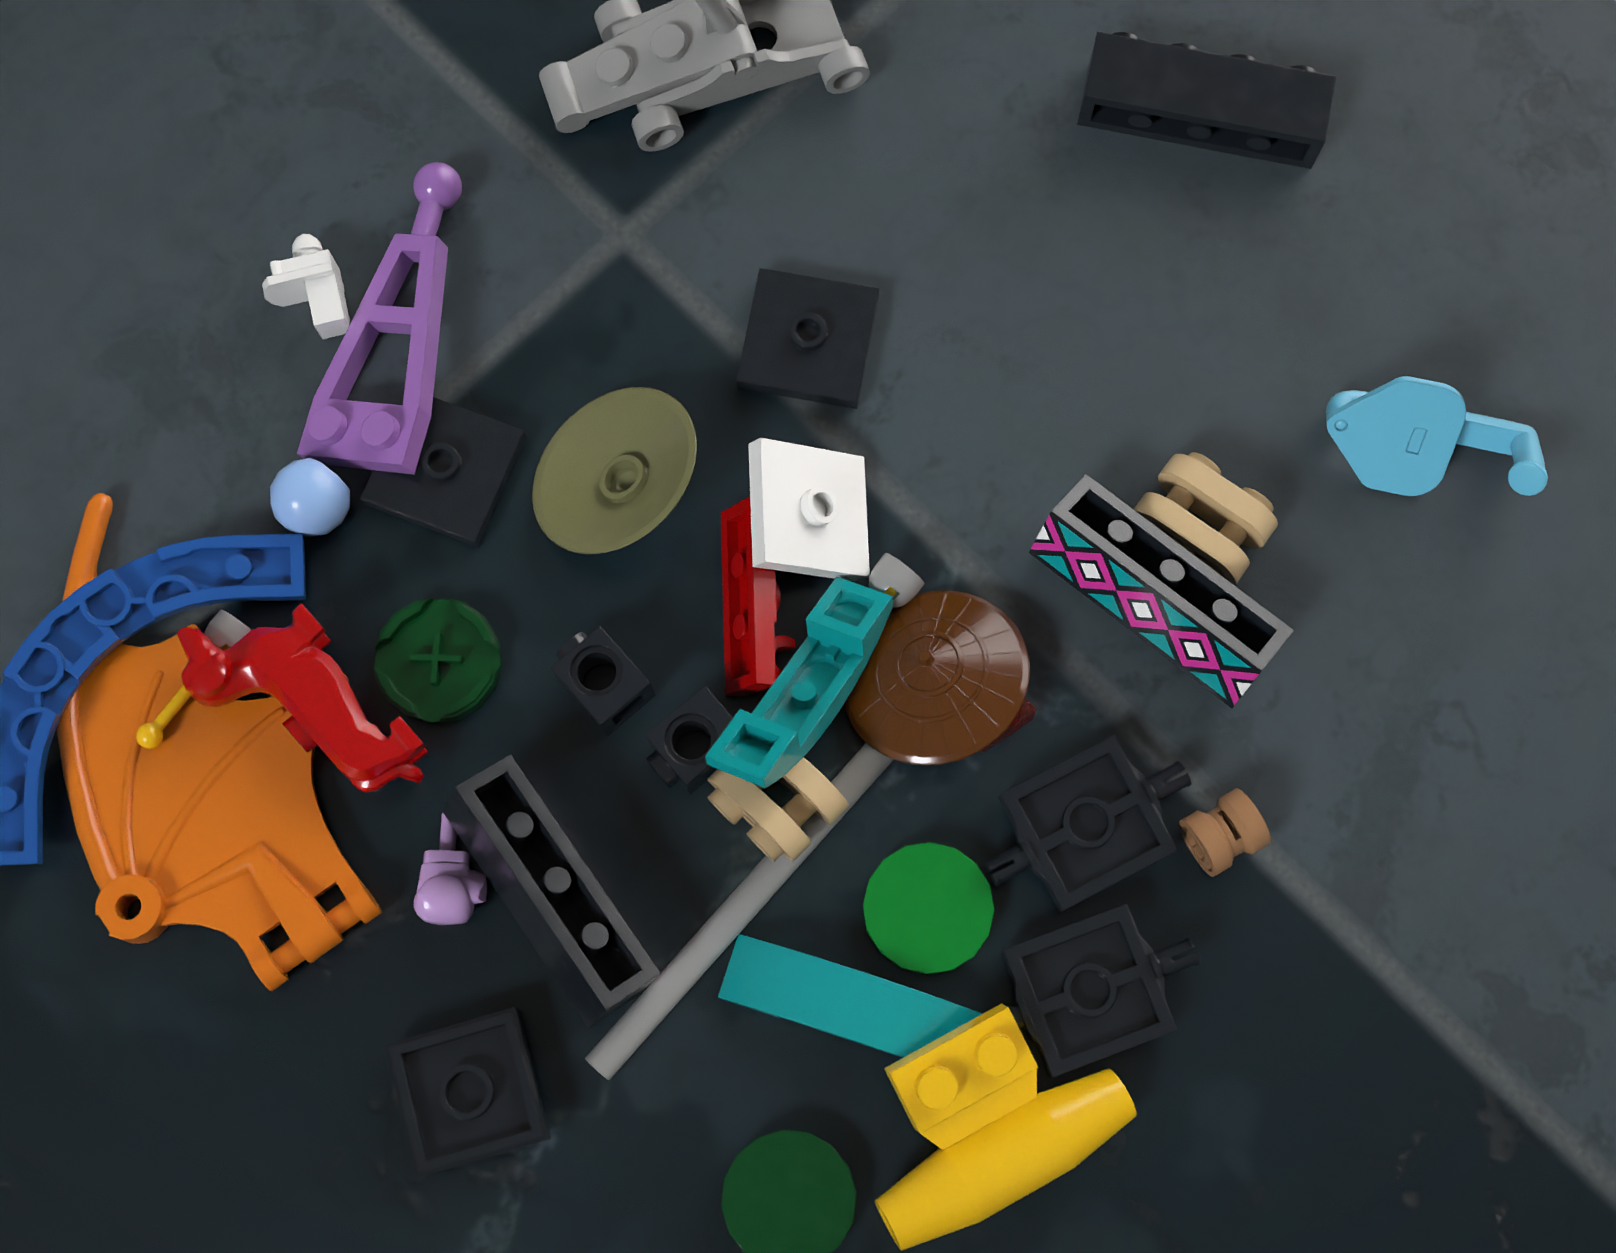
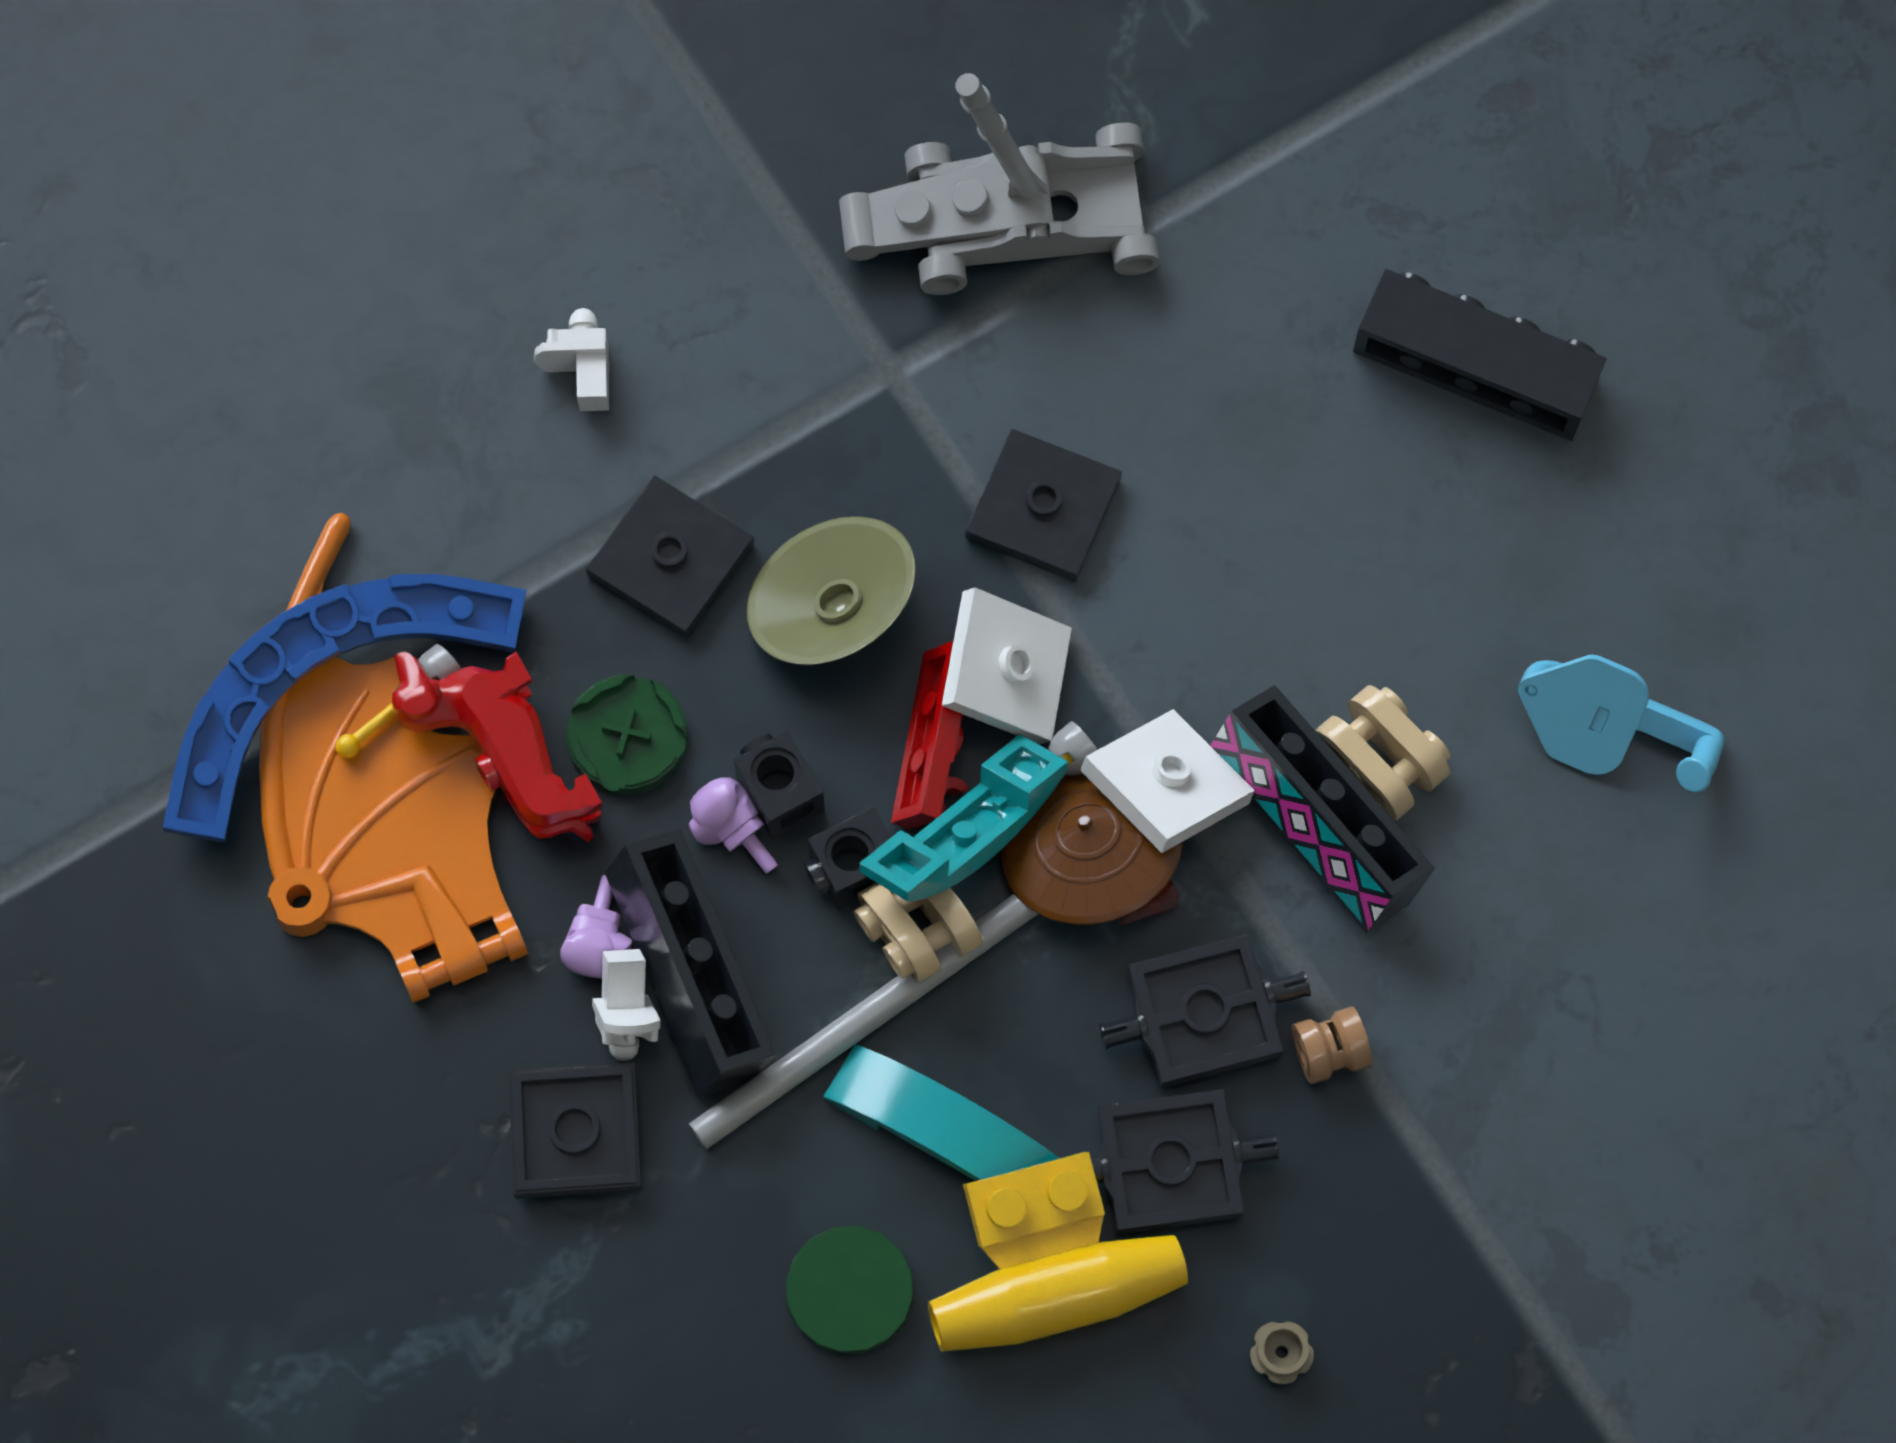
camera: 10 degrees right, 5 degrees down
light blue piece [270,458,350,537] -> none
medium lavender plate [297,162,462,474] -> none
green tile [863,842,994,975] -> none
none -> white piece [592,949,660,1062]
none -> lavender piece [689,777,778,874]
none -> white plate [1080,709,1255,853]
none -> dark tan plate [1250,1321,1314,1385]

